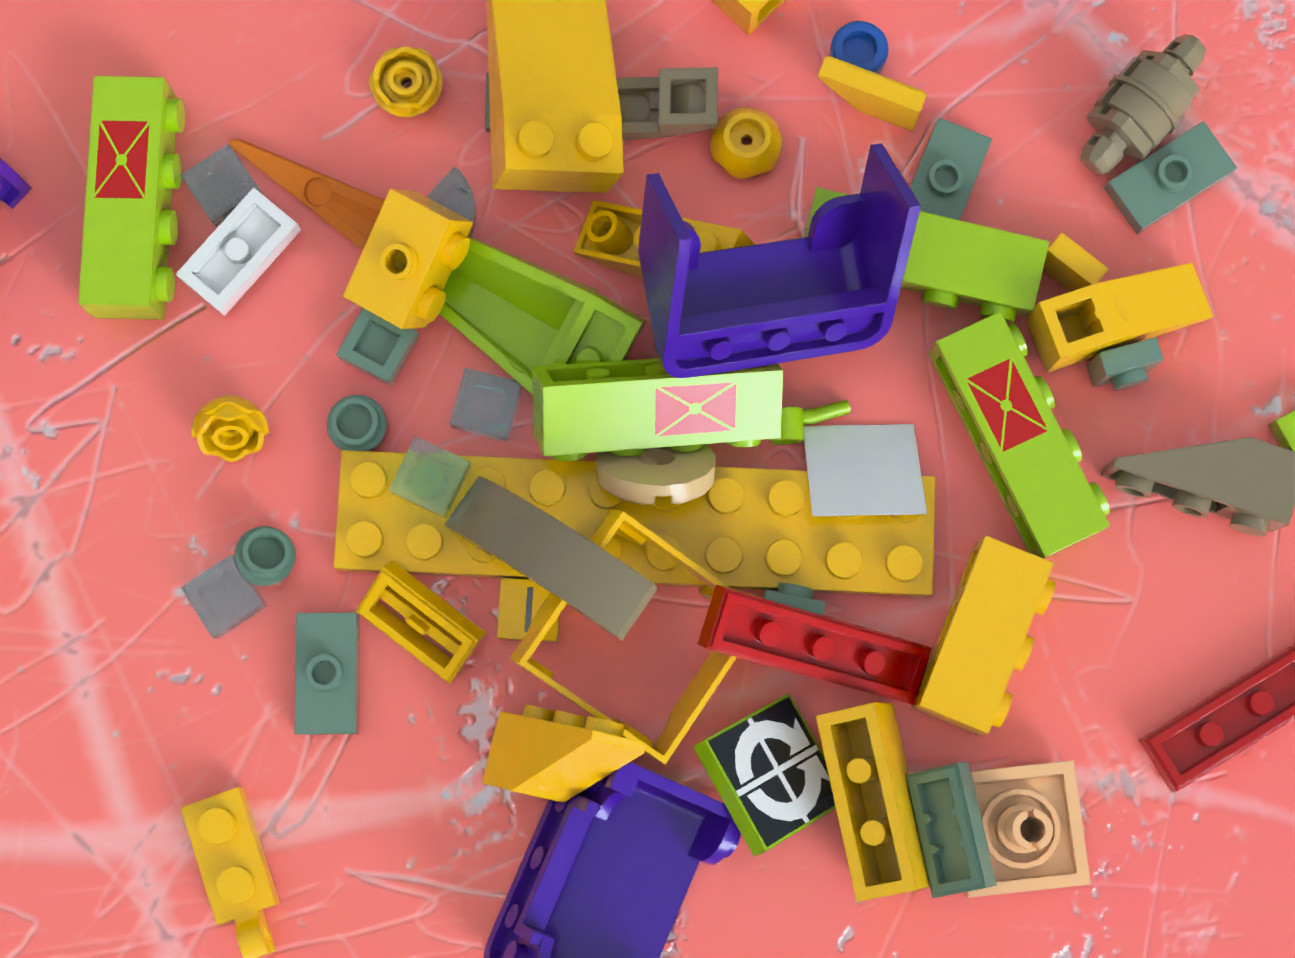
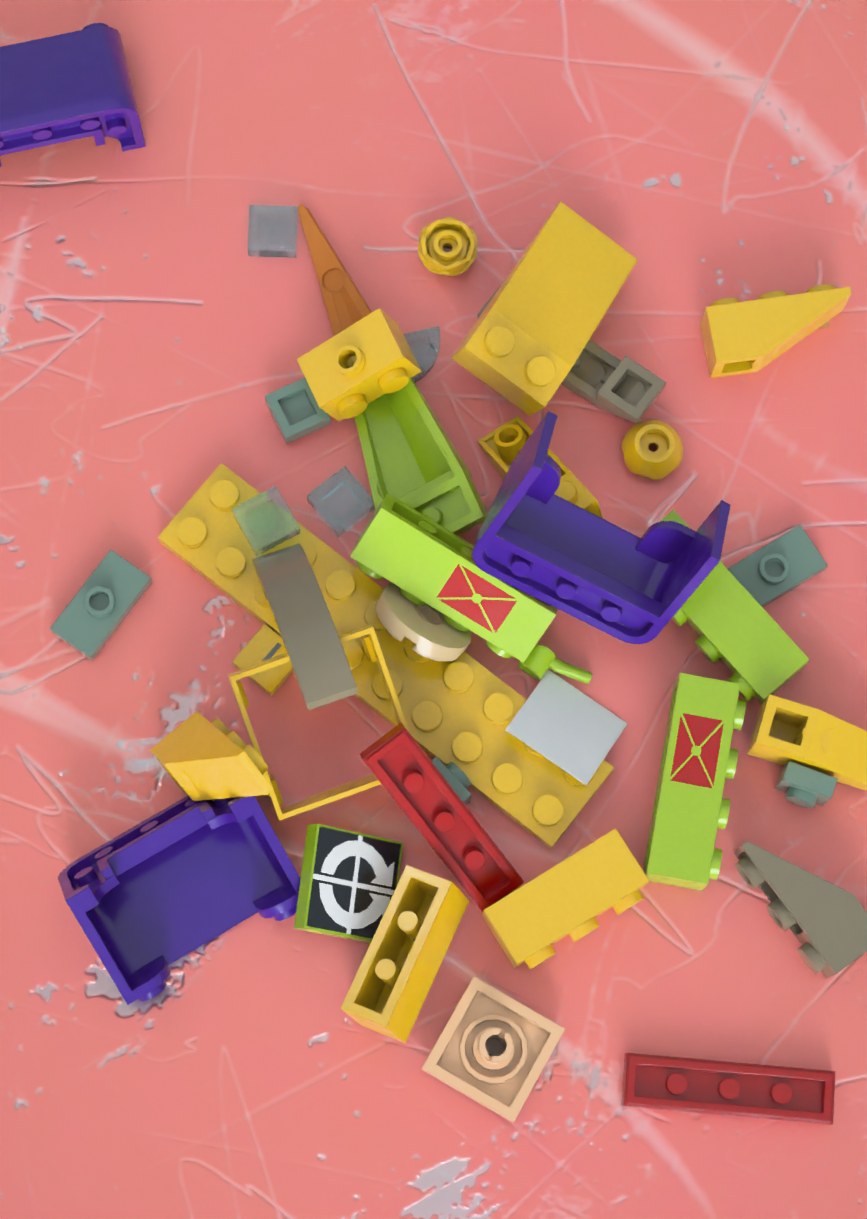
camera: 30 degrees right, 5 degrees down
lime brick [78,76,185,320] -> none
white plate [176,187,301,316] -> none
clear light blue tile [181,555,267,639] -> none
yellow plate [192,395,269,462] -> none
sand green plate [234,526,295,586] -> none
sand green plate [327,395,387,451] -> none
yellow tile [356,560,487,684] -> none
yellow tile [818,56,927,132] -> none
blue tile [829,21,889,74] -> none
sand green plate [905,761,997,898] -> none
yellow tile [1043,232,1109,292] -> none

